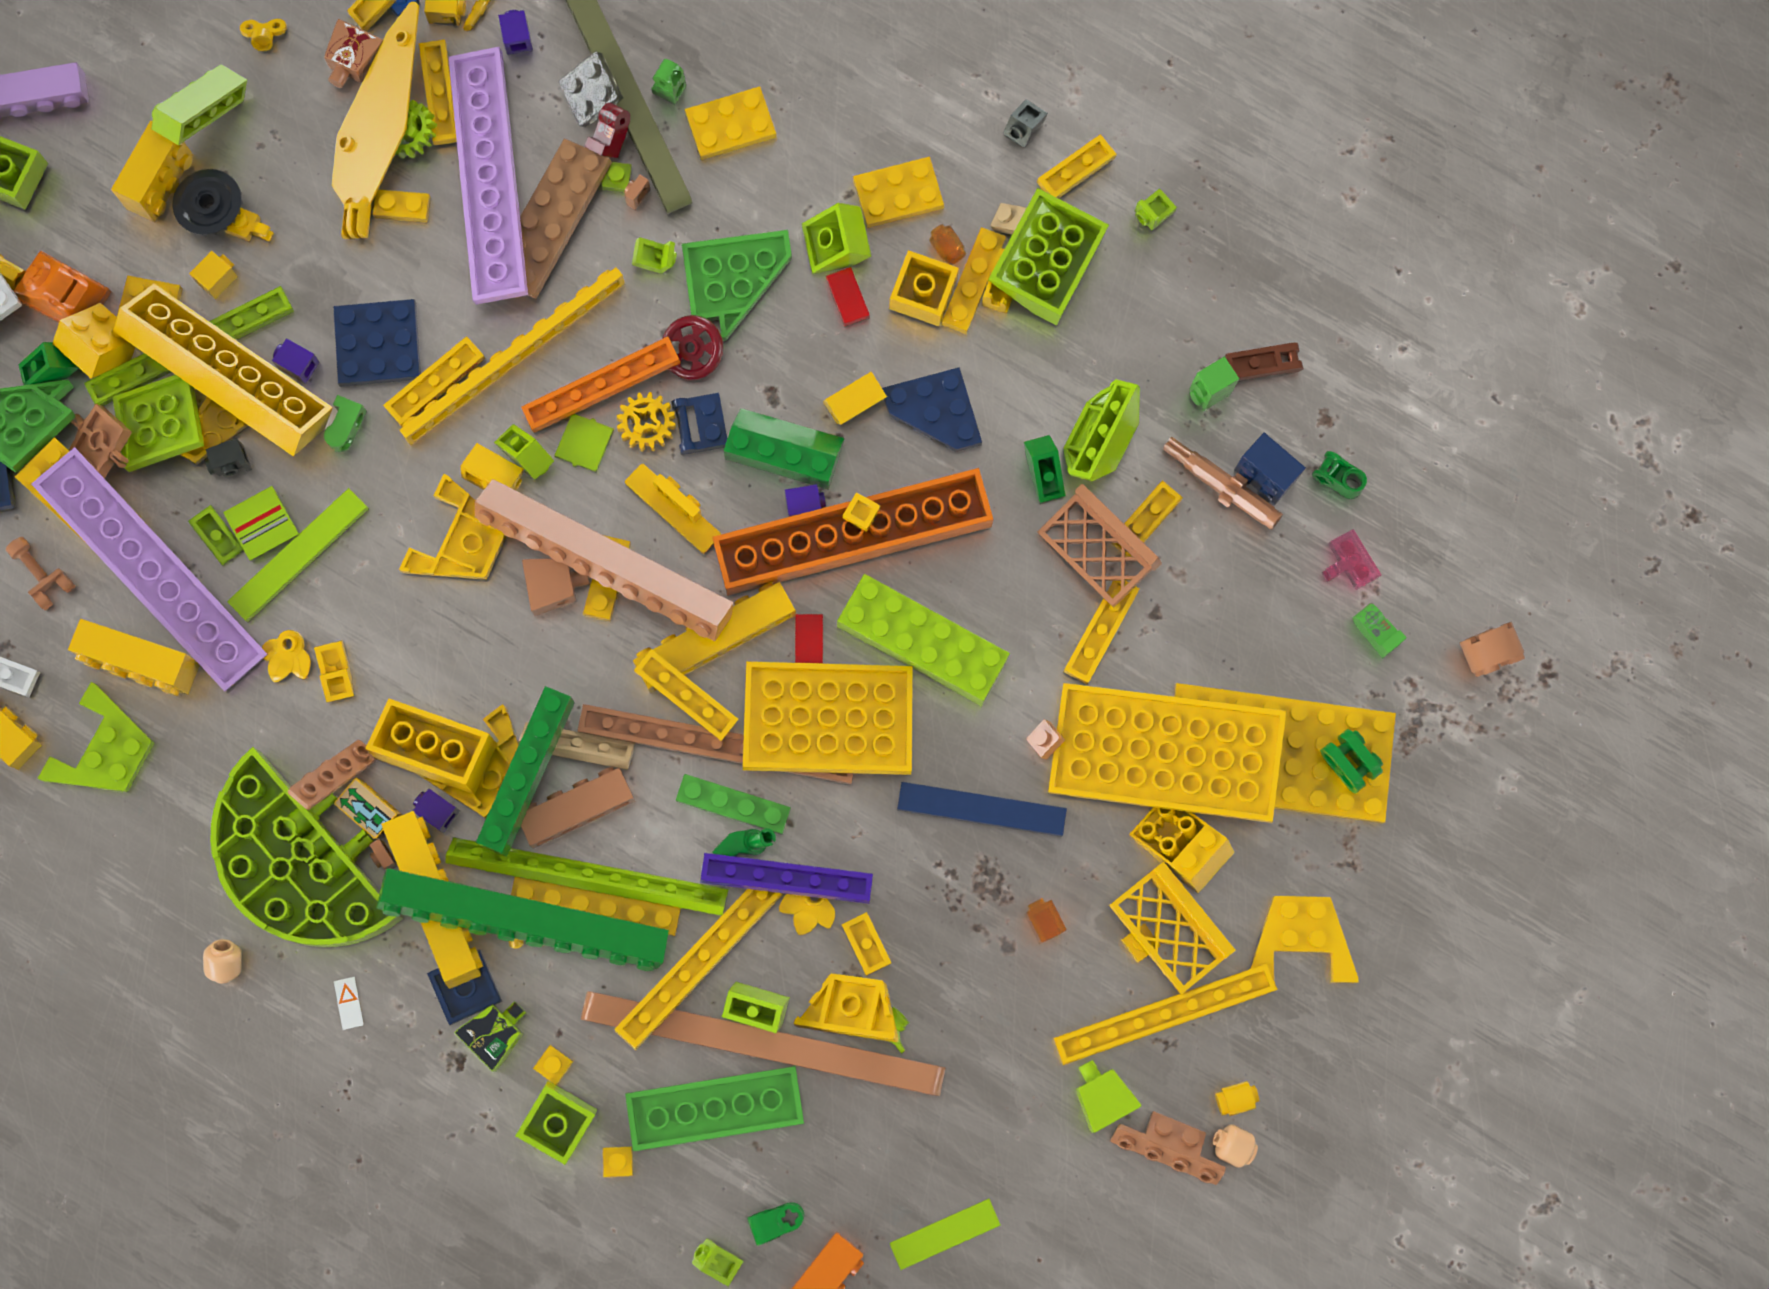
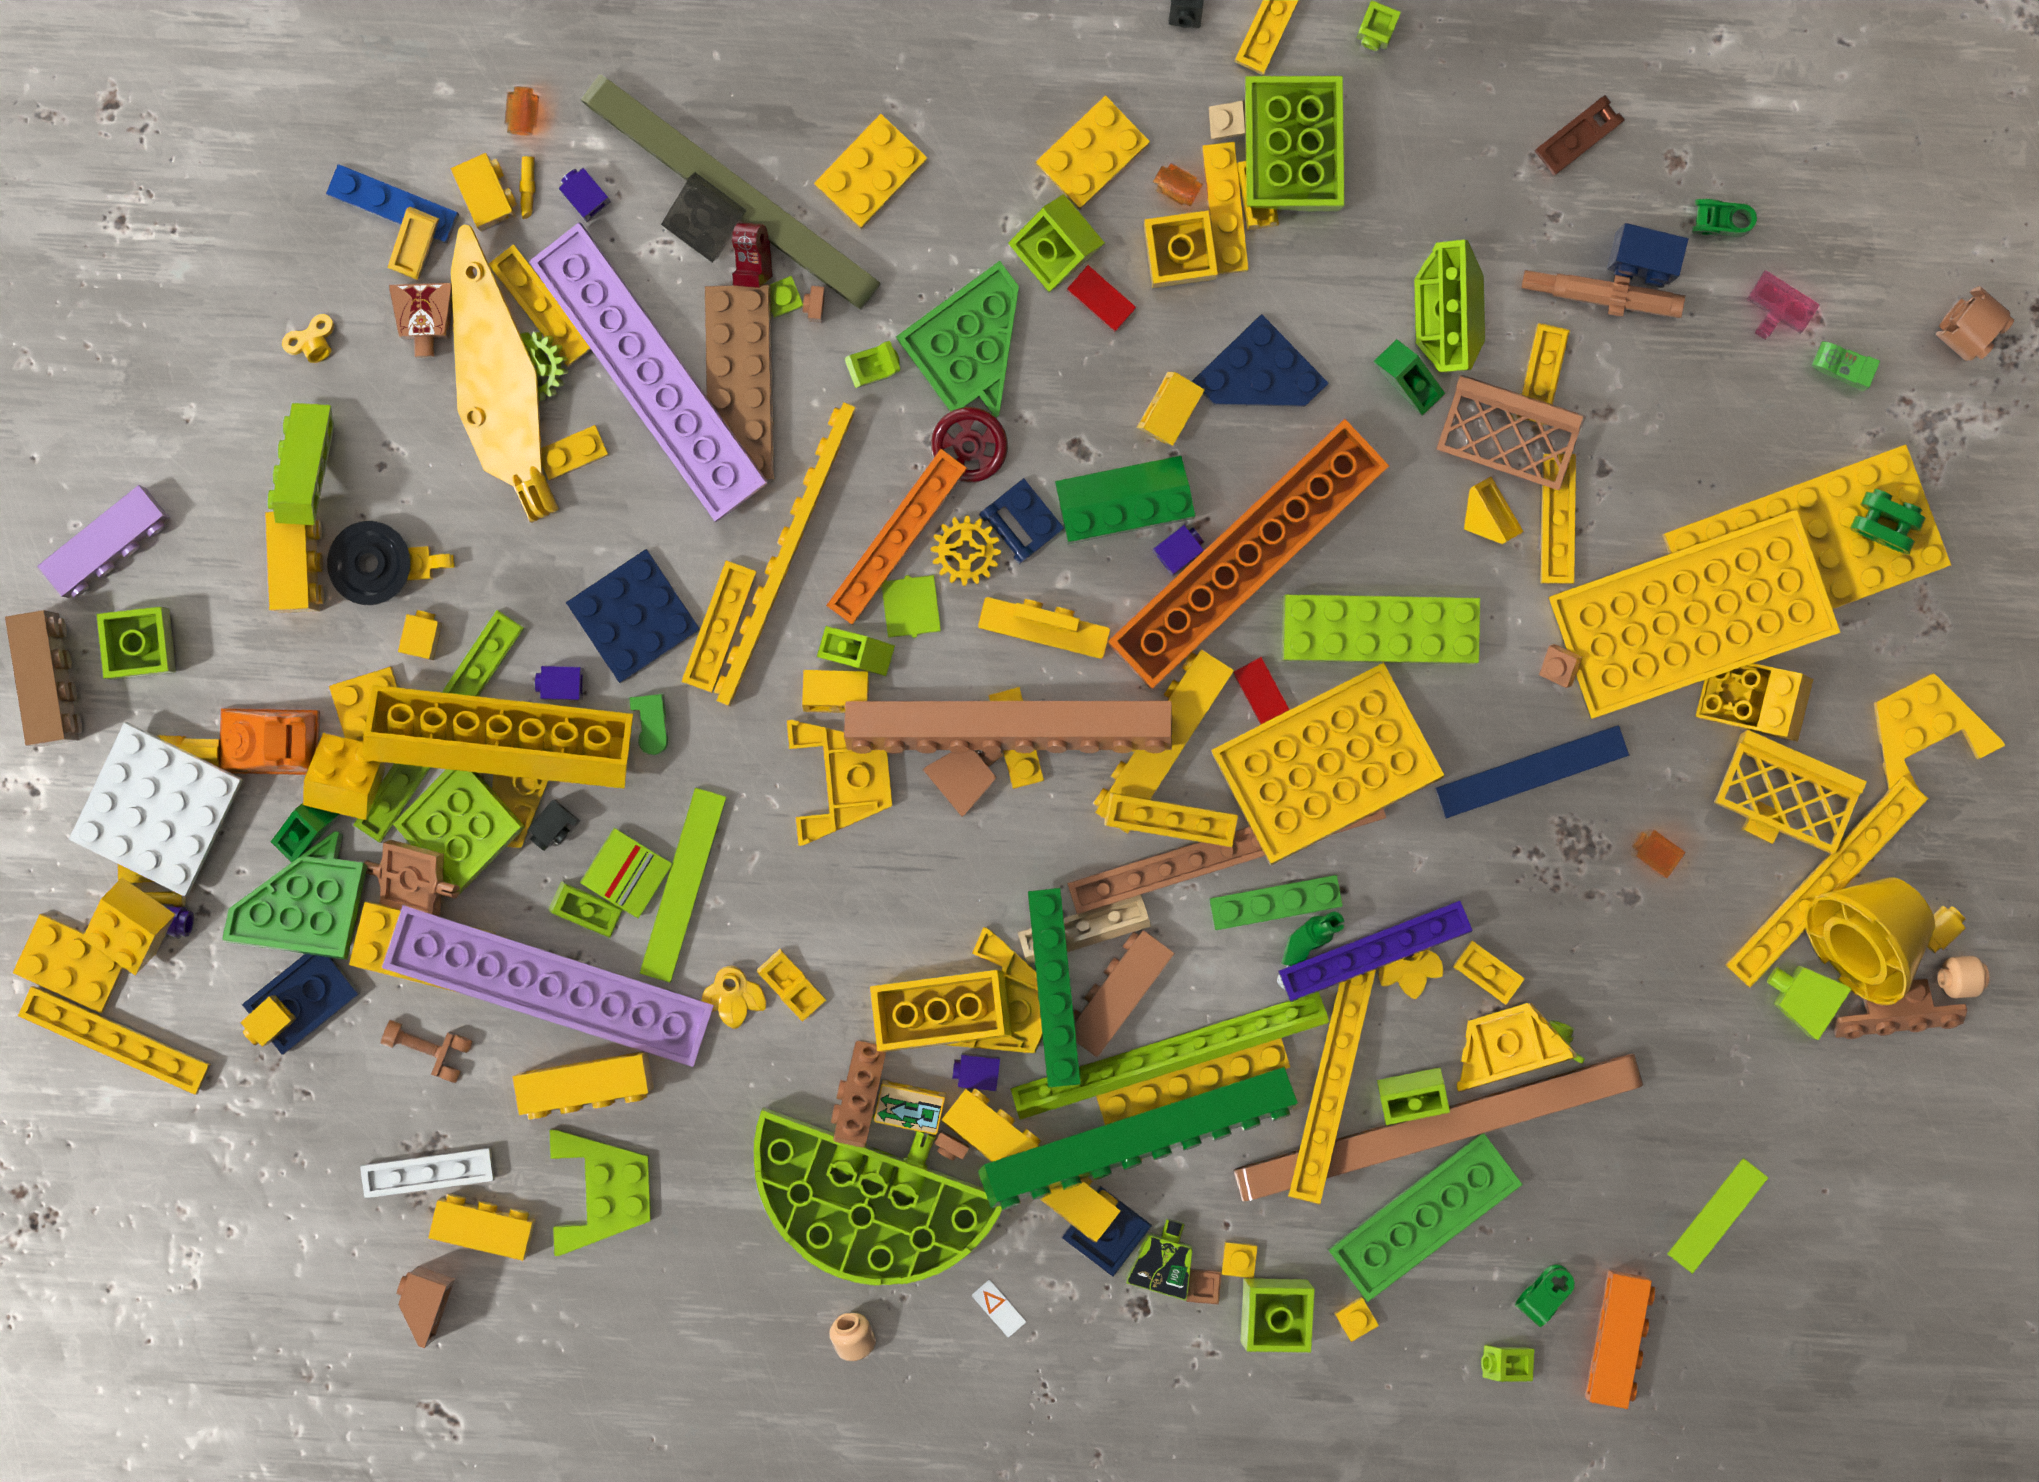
camera: 25 degrees left, 10 degrees up
bright green leg [651,59,687,105] -> none
yellow plate [843,492,880,532] -> none
bright green brick [1190,356,1239,411] -> none
none -> nougat tile [1186,1268,1221,1305]
none -> yellow slope [1464,477,1524,544]
none -> yellow cone [1805,877,1935,1005]

